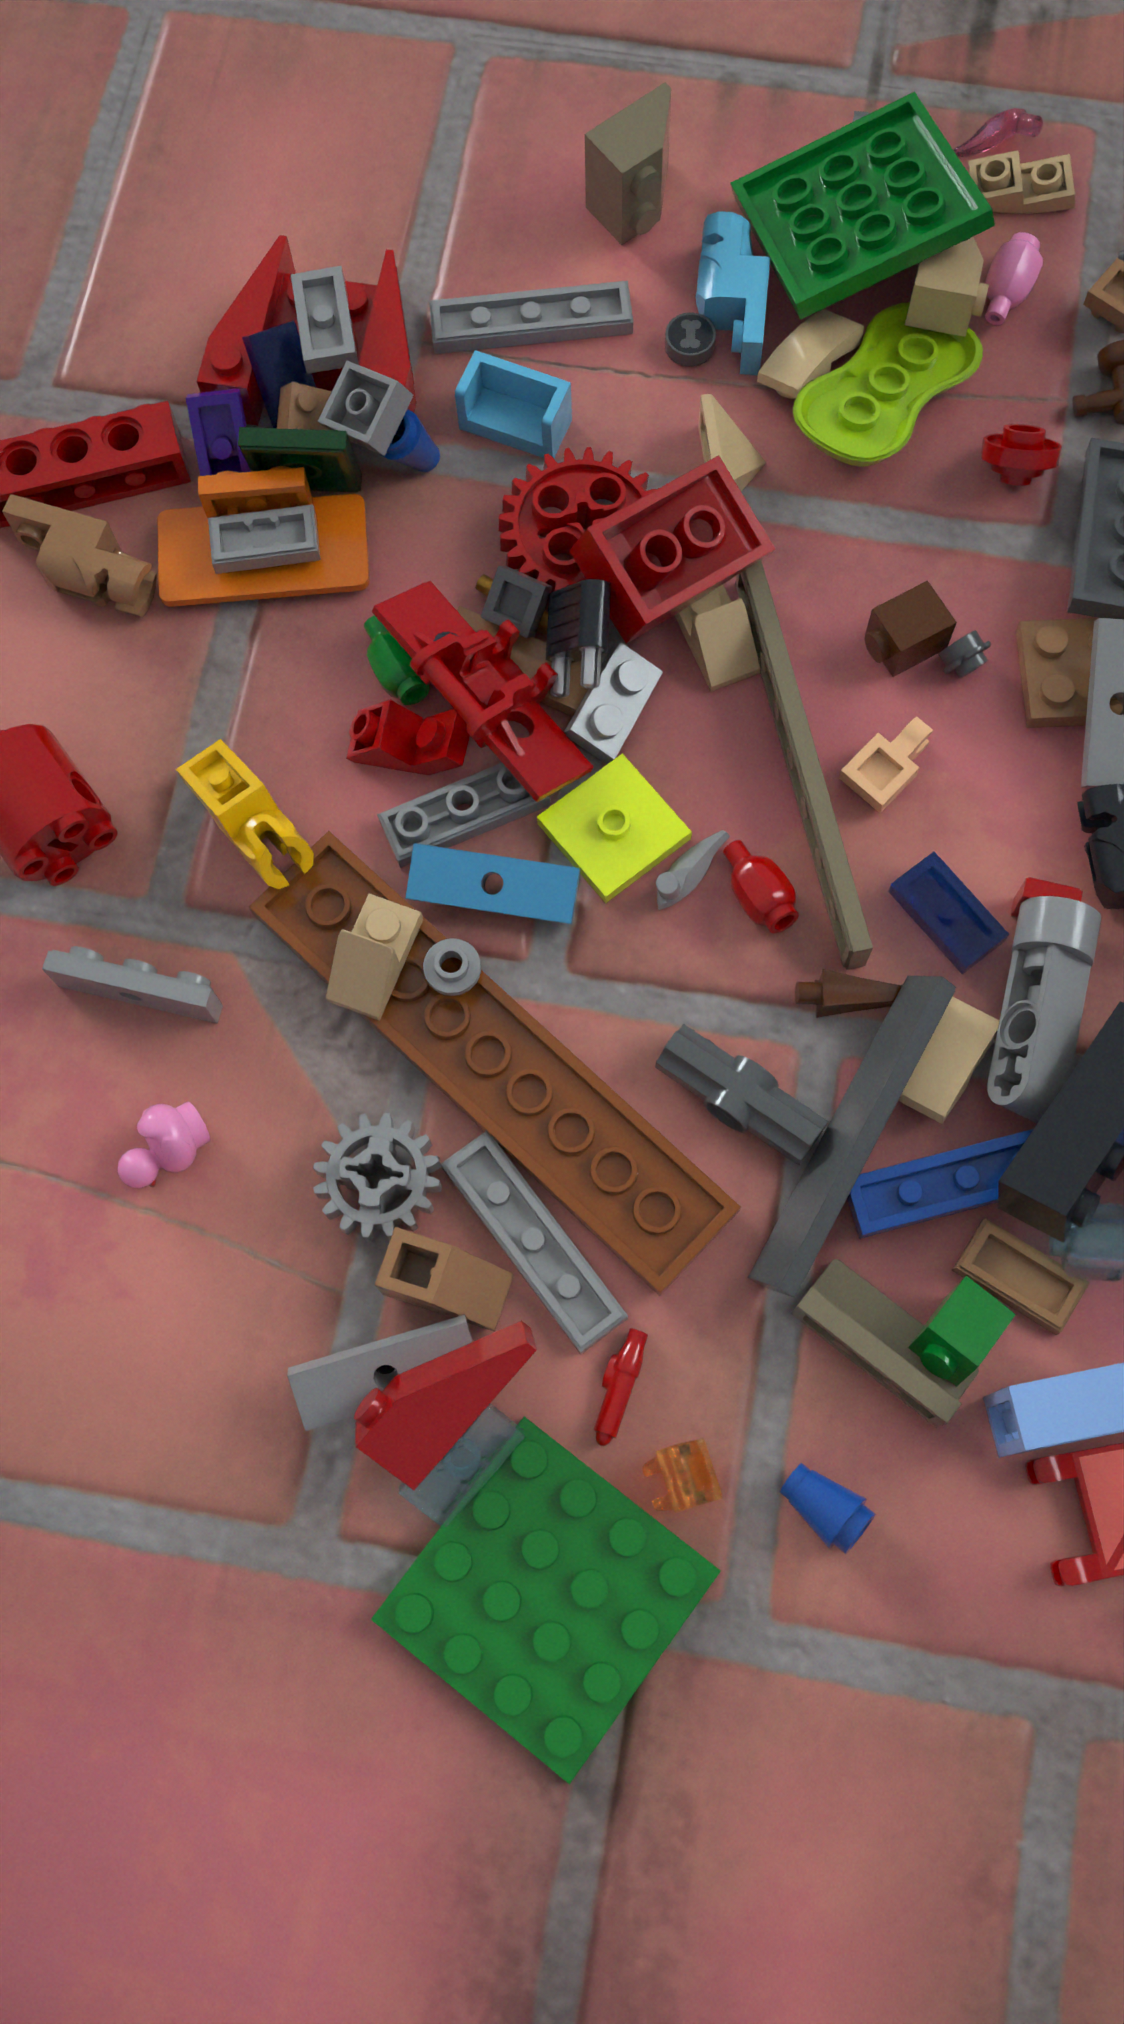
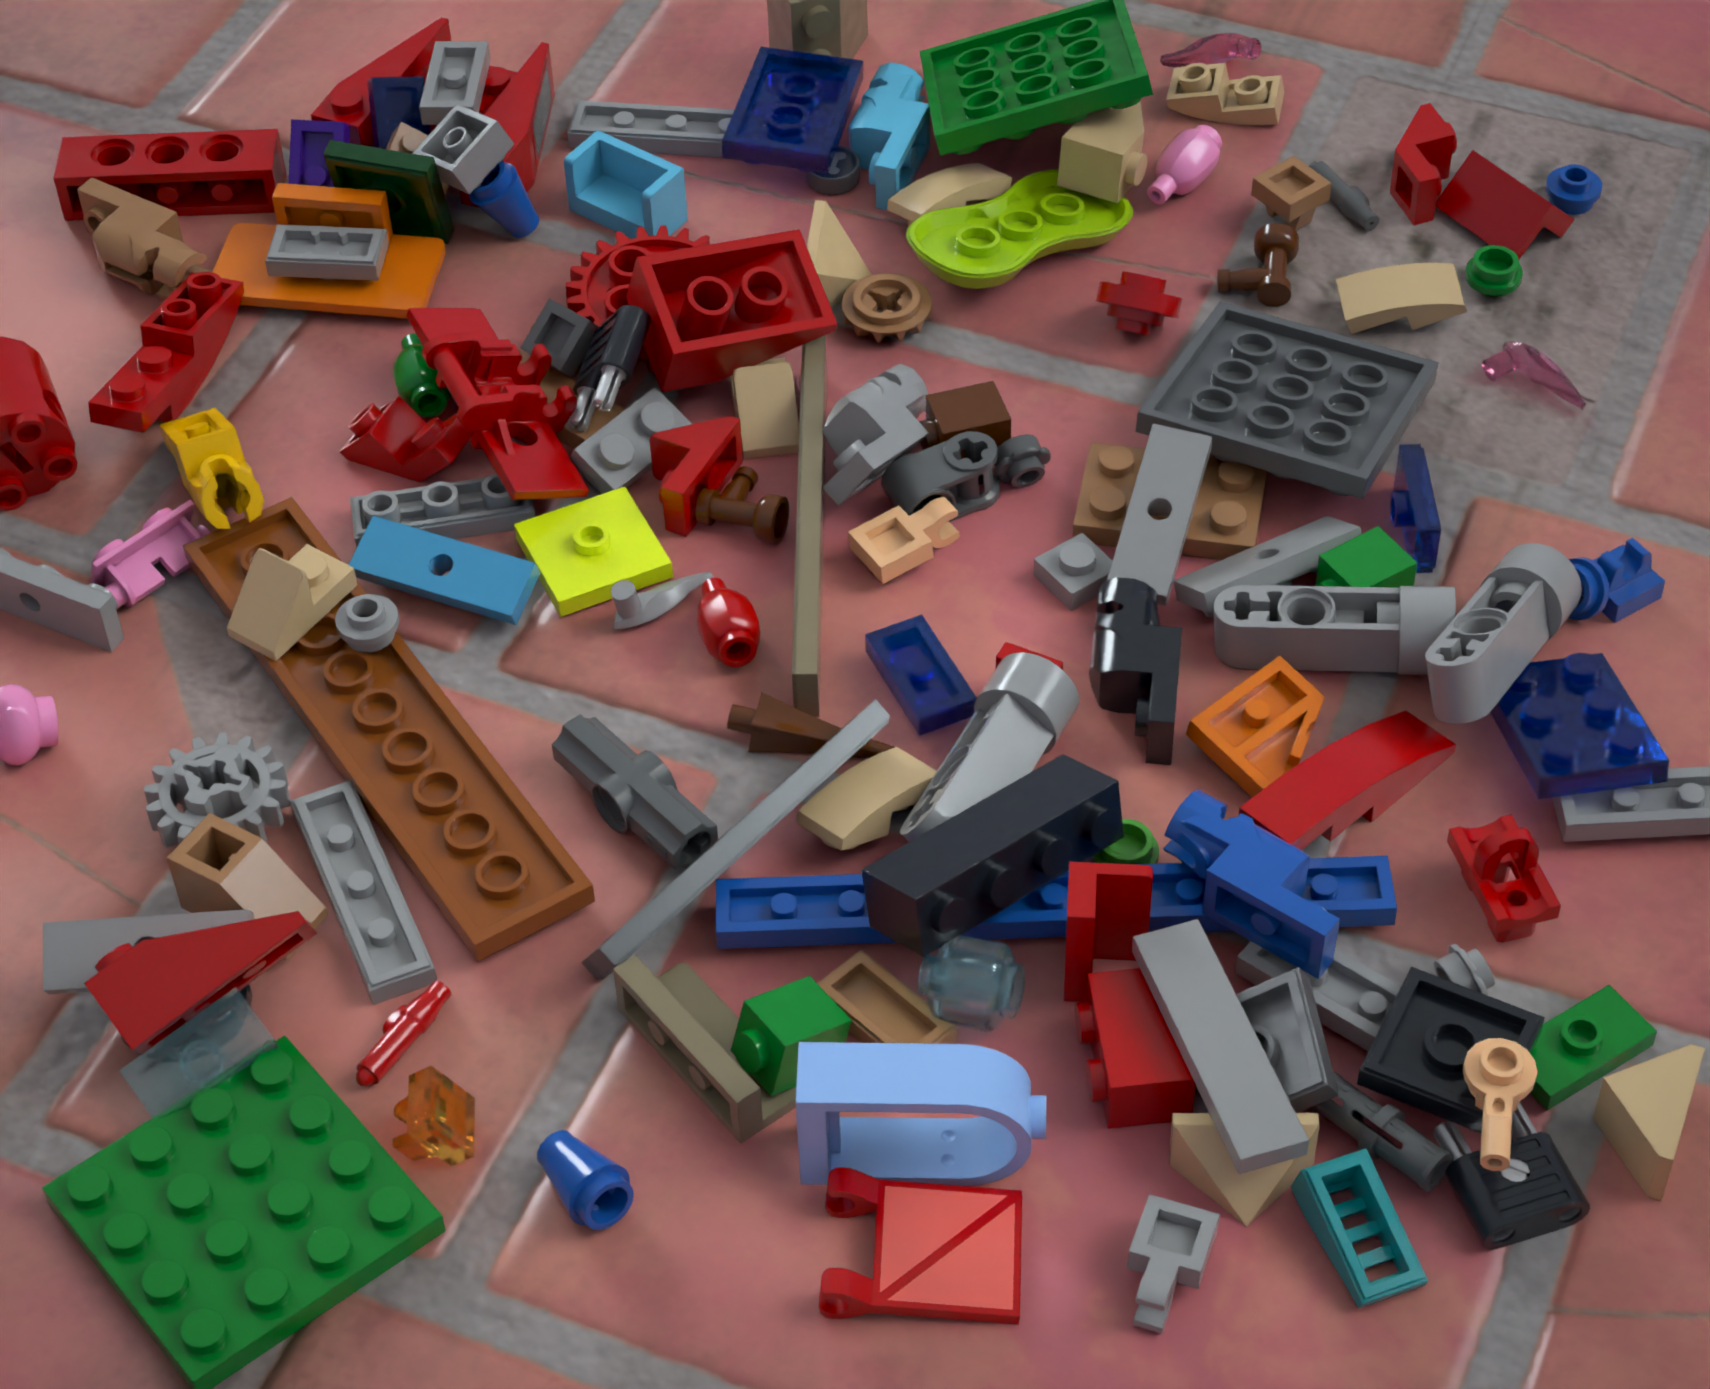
camera: 10 degrees right, 25 degrees down
none -> red slope [88,272,244,433]
none -> bright pink hinge [90,499,211,608]
none -> red slope [649,416,743,537]
none -> reddish brown piece [695,466,789,544]
none -> clear blue plate [722,46,864,173]
none -> light grey plate [823,363,929,506]
none -> medium nougat gear [842,273,932,343]
none -> dark grey piece [881,431,1000,522]
none -> light grey plate [1034,533,1113,611]

